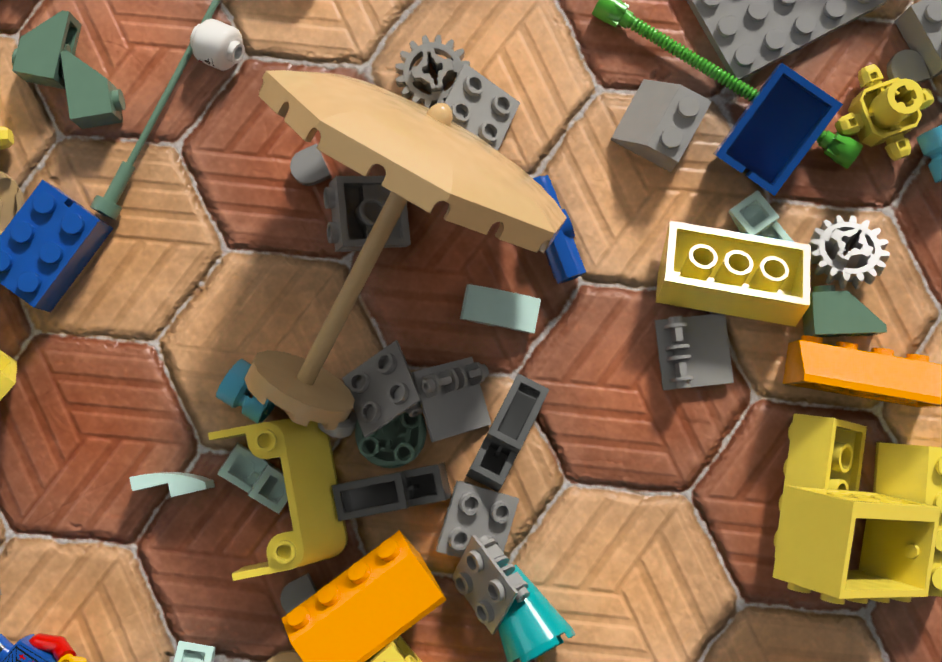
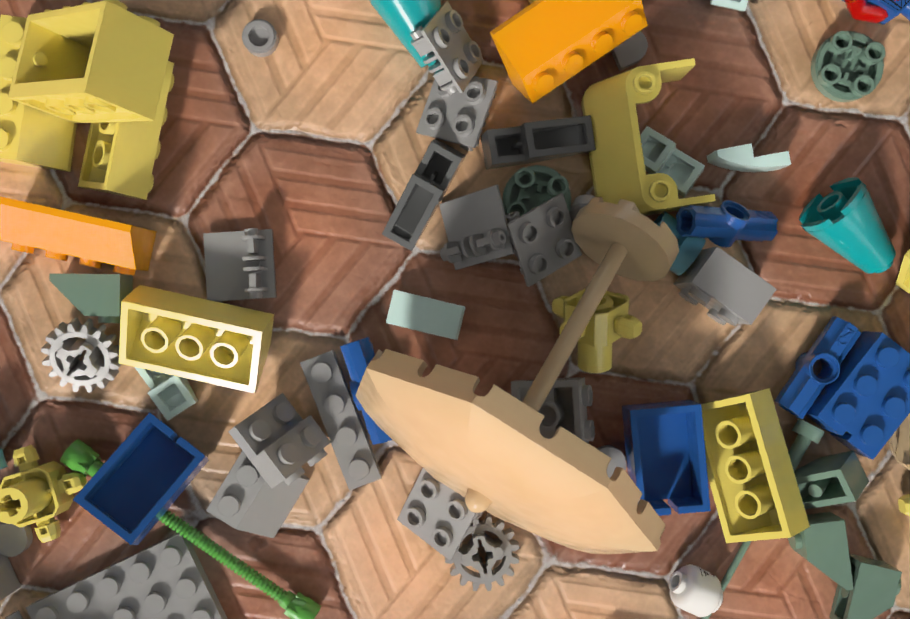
camera: 175 degrees left, 5 degrees up
none -> light grey plate [228,393,331,489]
none -> light grey tile [242,19,279,57]
none -> light grey plate [300,350,382,491]
none -> light yellow piece [552,289,642,373]
none -> blue piece [622,400,711,516]
none -> light grey brick [674,246,777,326]
none -> blue piece [676,200,778,248]
none -> light yellow slope [701,388,810,543]
none -> blue piece [774,316,862,419]
none -> sand green slope [794,450,869,510]
none -> teal cone [799,177,896,274]
none -> sand green tile [811,31,886,102]

